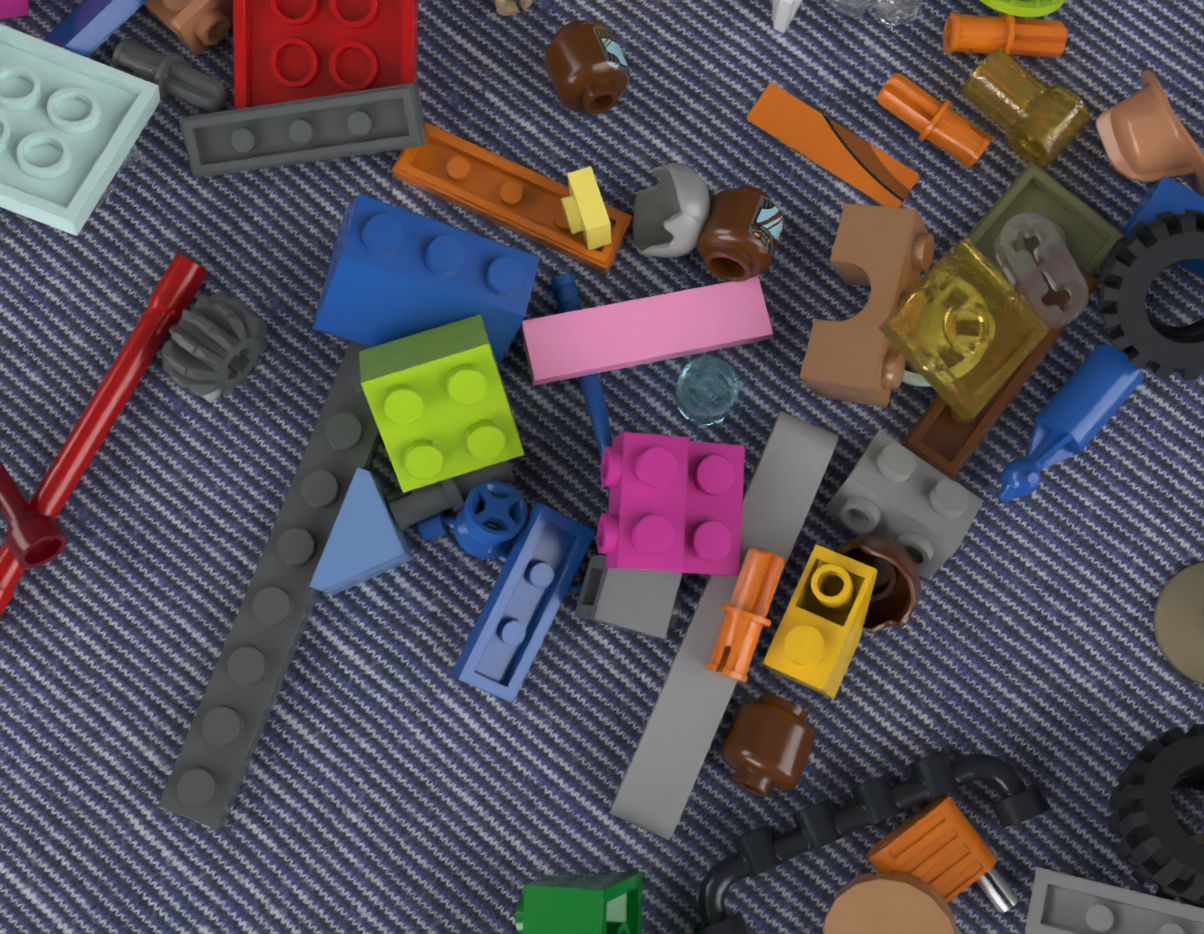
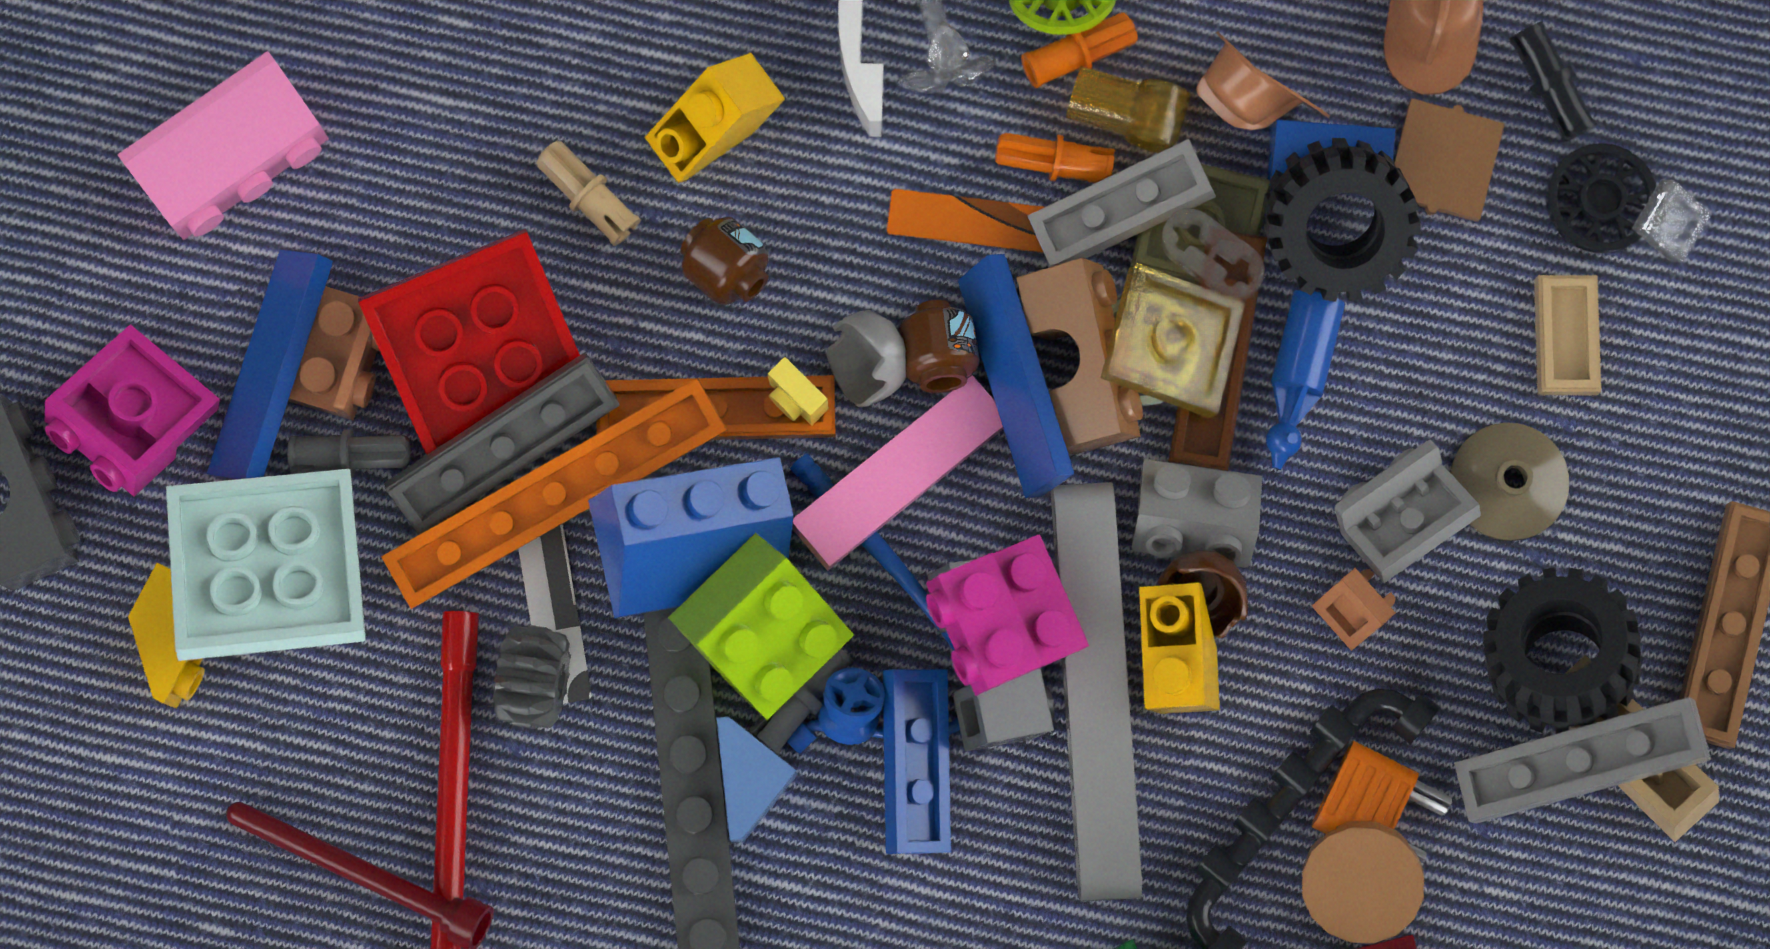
camera: 35 degrees left, 0 degrees up
clear light blue wheel [675,356,739,426] -> none
orange axle [705,548,784,682] -> none
reddish brown head [720,693,815,797] -> none
none -> orange plate [381,378,728,609]
none -> sticker [518,524,592,704]
none -> blue tile [957,254,1074,498]
none -> light grey plate [1028,139,1216,267]
none -> nougat tile [1312,568,1396,651]
none -> light grey bracket [1335,440,1481,583]

